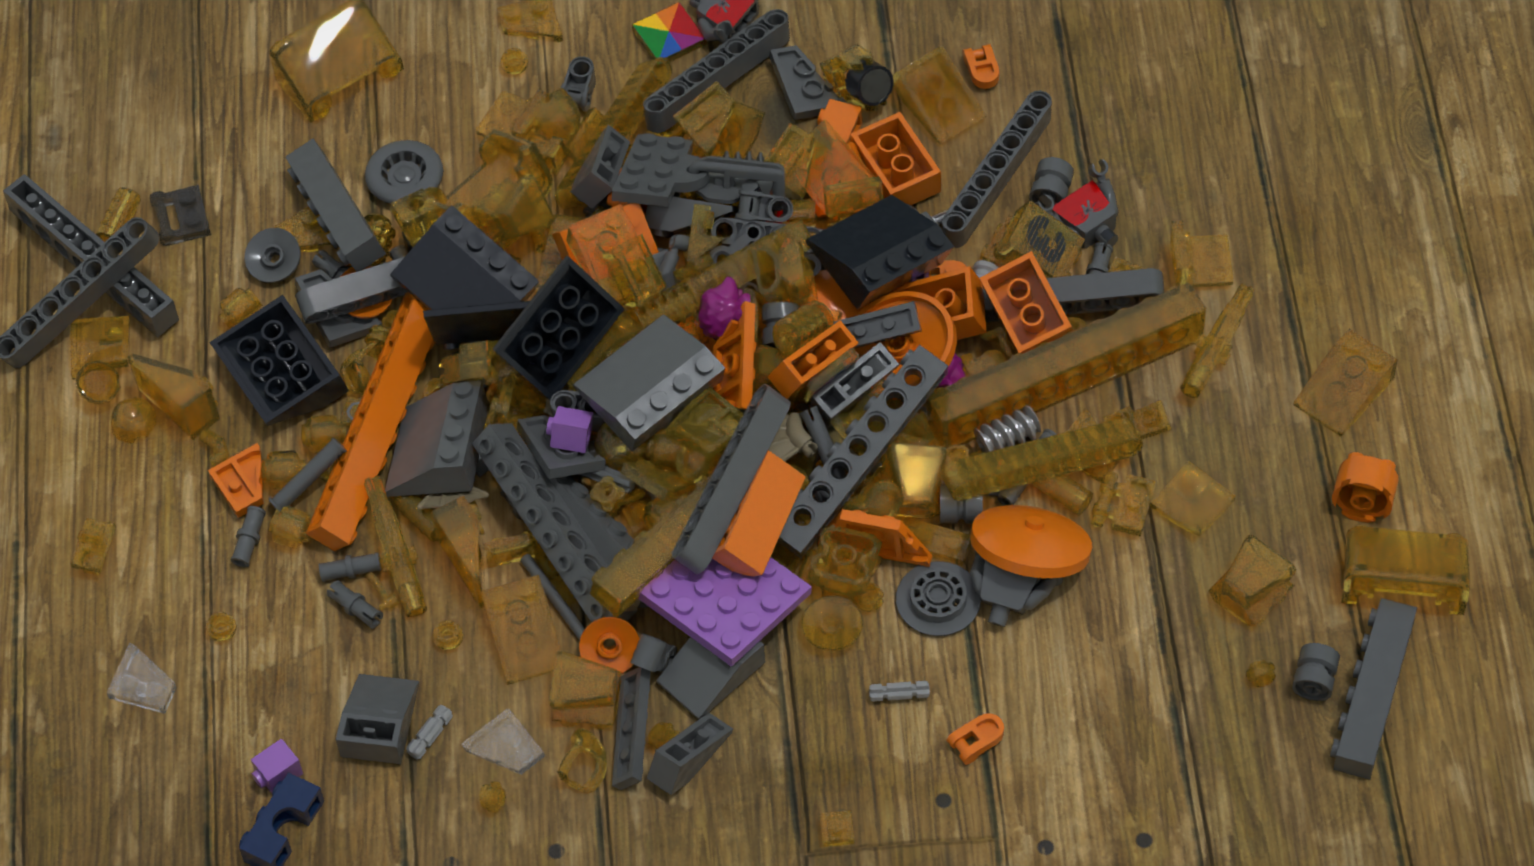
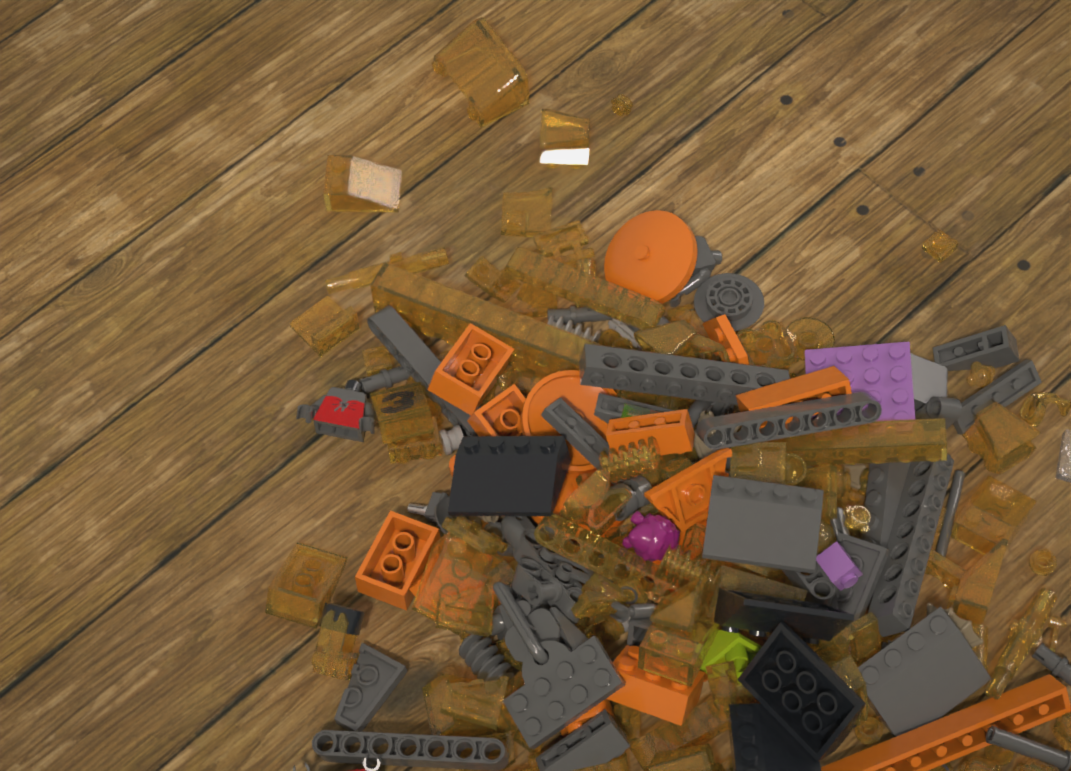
camera: 130 degrees left, 0 degrees up
orange dish [579,617,639,676] -> none
orange arch [817,99,862,151] -> none
light grey axle [869,680,930,702] -> none
dark grey beam [942,90,1052,248] -> none
orange plate [946,713,1004,765] -> none
orange plate [963,44,999,89] -> none
dark grey wheel [1029,157,1074,208] -> none
dark grey wheel [1292,643,1340,701] -> none
dark grey brick [1330,598,1417,780] -> none
orange brick [1332,452,1399,522] -> none

